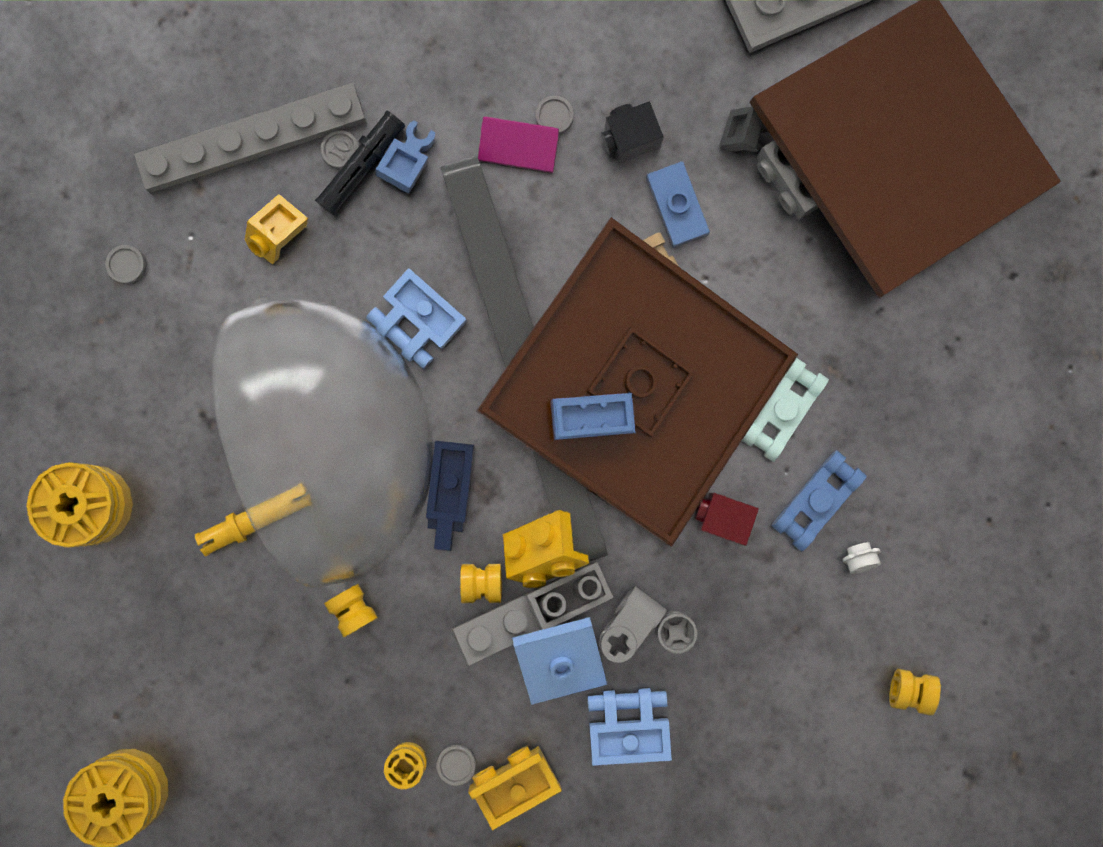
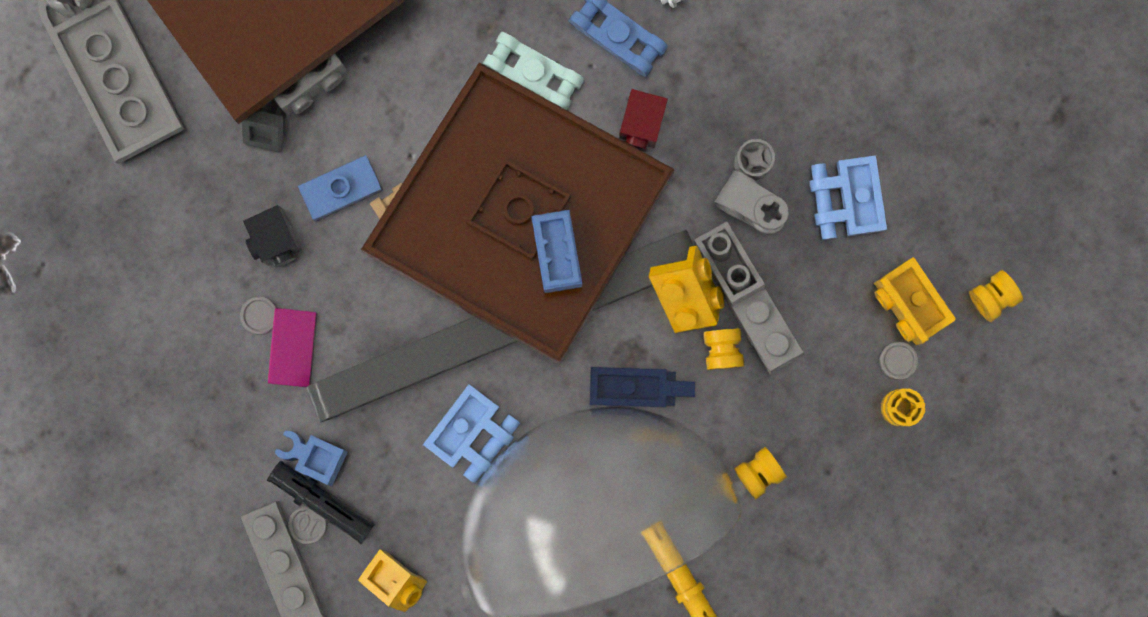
camera: 90 degrees left, 0 degrees up
light blue plate [512,617,607,705] -> none

